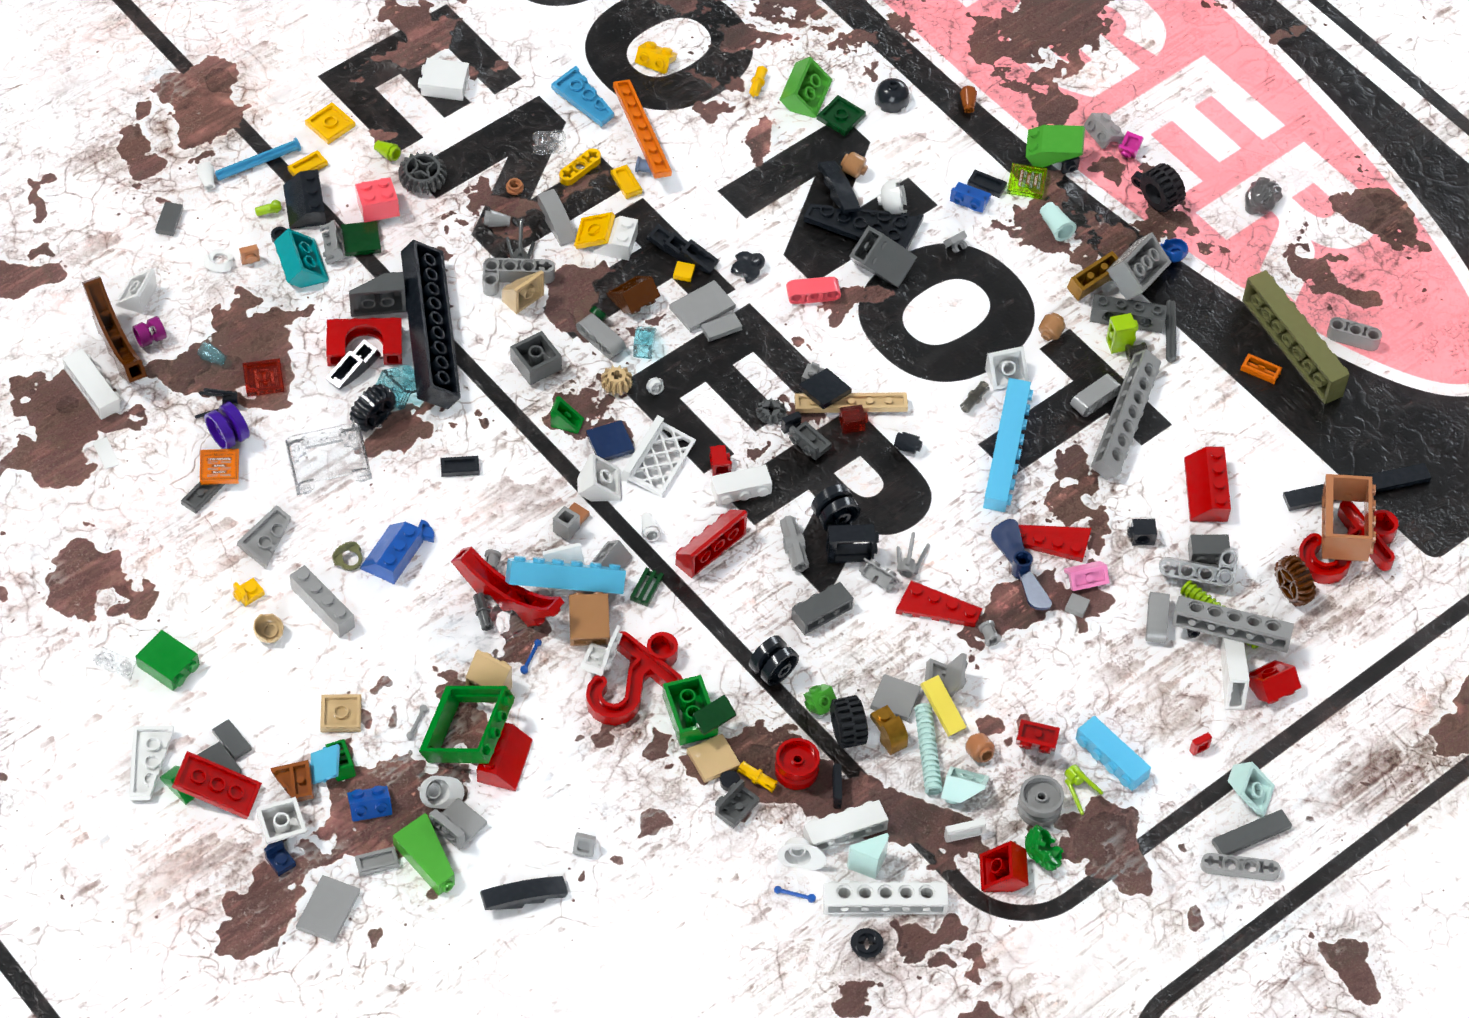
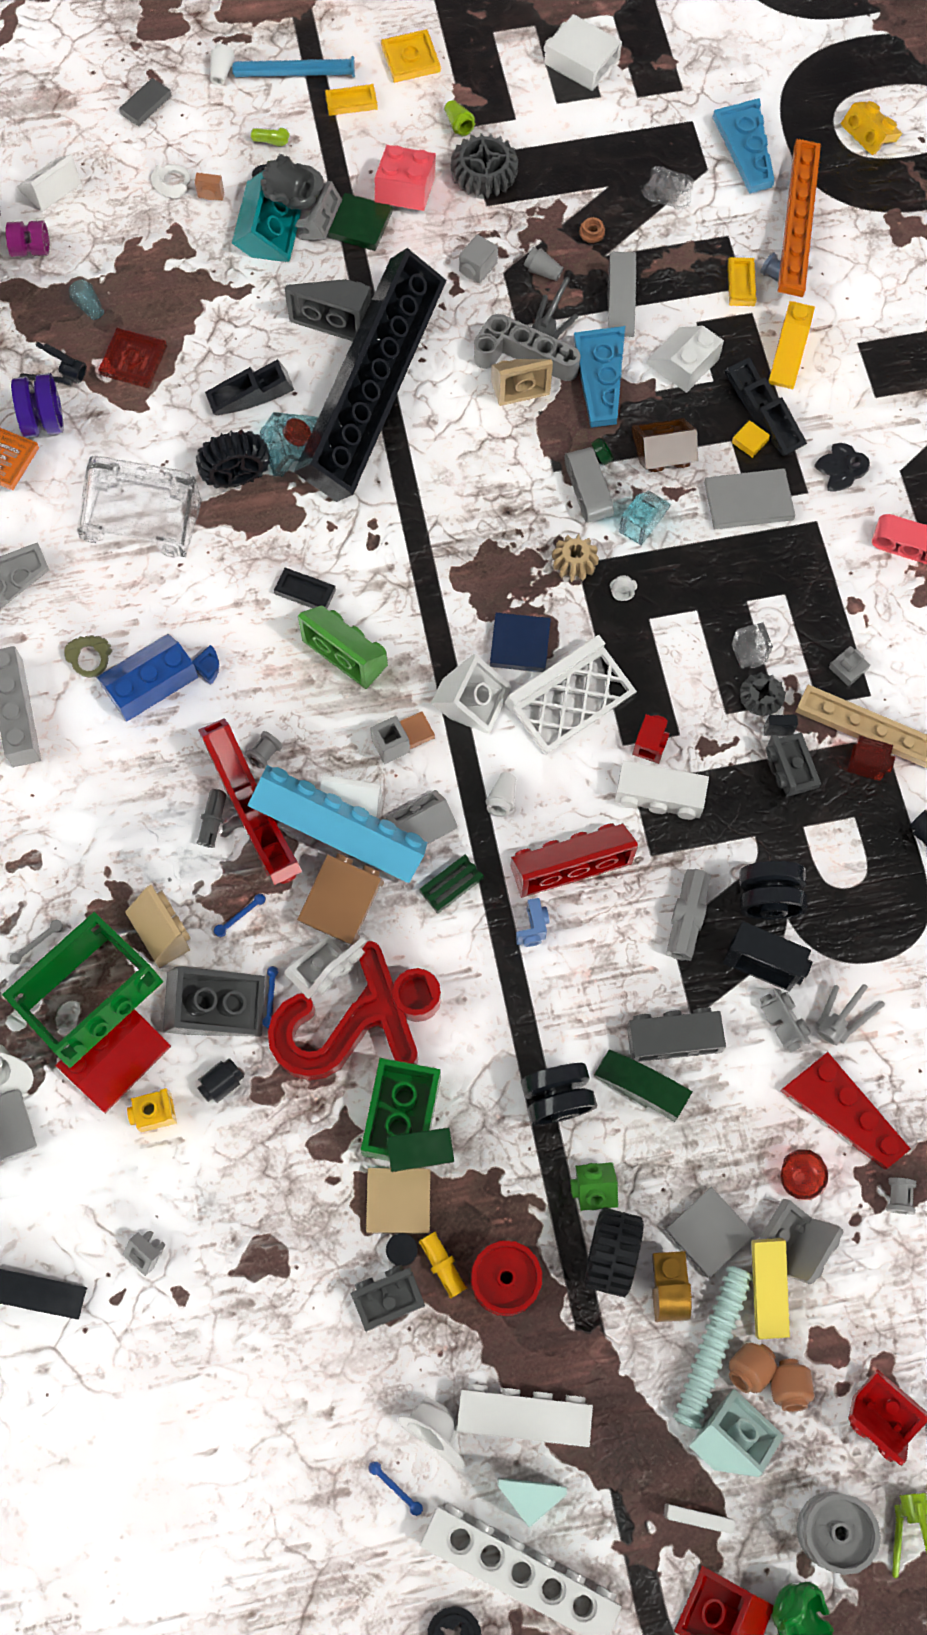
camera: 30 degrees right, 15 degrees up
black slope [283,169,326,229] -> none
red arch [326,317,402,366] -> none
dark grey brick [510,331,562,385] -> none
green slope [550,396,584,434] -> none
yellow beam [559,148,601,186] -> none
yellow tile [574,212,615,249] -> none
light grey tile [701,313,742,342] -> none
black tile [799,368,852,409] -> none
black tile [832,764,842,809] -> none
none -> yellow brick [127,1088,177,1133]
none -> dark grey slope [163,966,265,1037]
none -> black brick [197,1058,244,1103]
none -> dark grey hair [261,154,324,209]
none -> blue hinge [263,966,279,1029]
none -> clear red tile [282,418,311,446]
none -> bright green slope [298,605,388,689]
none -> light grey brick [459,234,498,283]
none -> medium blue bracket [515,898,550,947]
none -> dark azure wing [573,326,625,428]
none -> dark green slope [593,1049,693,1122]
none -> nougat head [728,1342,777,1393]
none -> clear brick [731,622,773,668]
none -> yellow slope [768,301,815,390]
none -> clear red hair [780,1149,828,1201]

